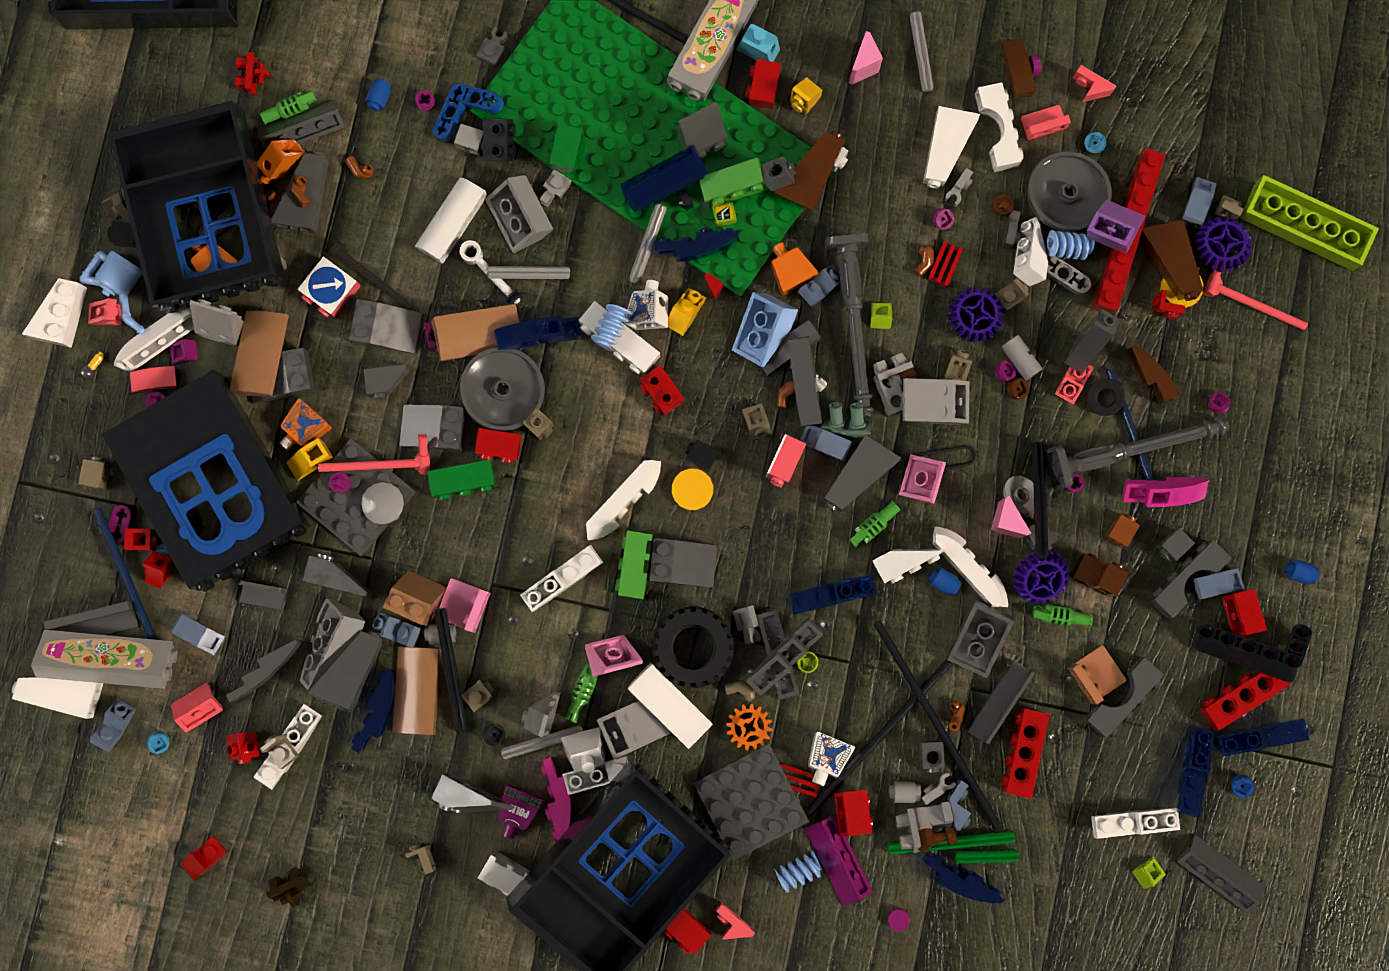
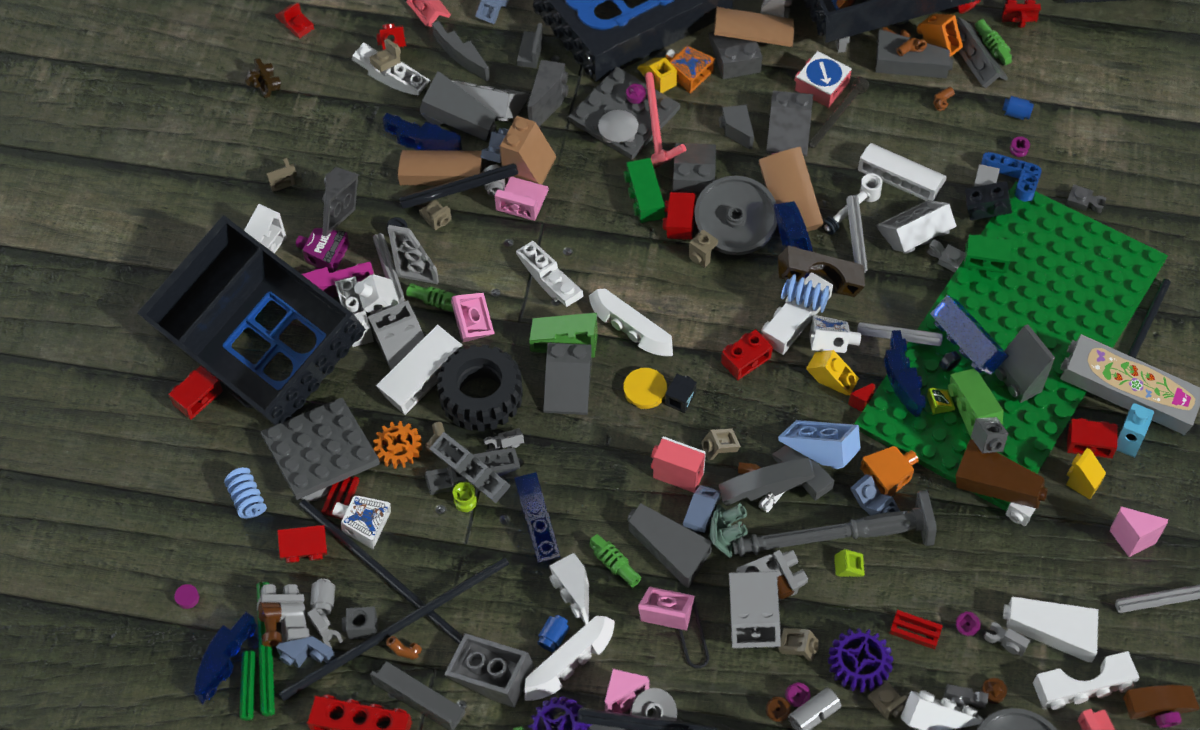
camera: 90 degrees right, 25 degrees down
coral slope [716,902,755,939] -> none
magenta panel [805,814,873,906] -> none
dark orange arm [914,245,934,277] -> none
none -> dark brown arch [778,246,865,297]

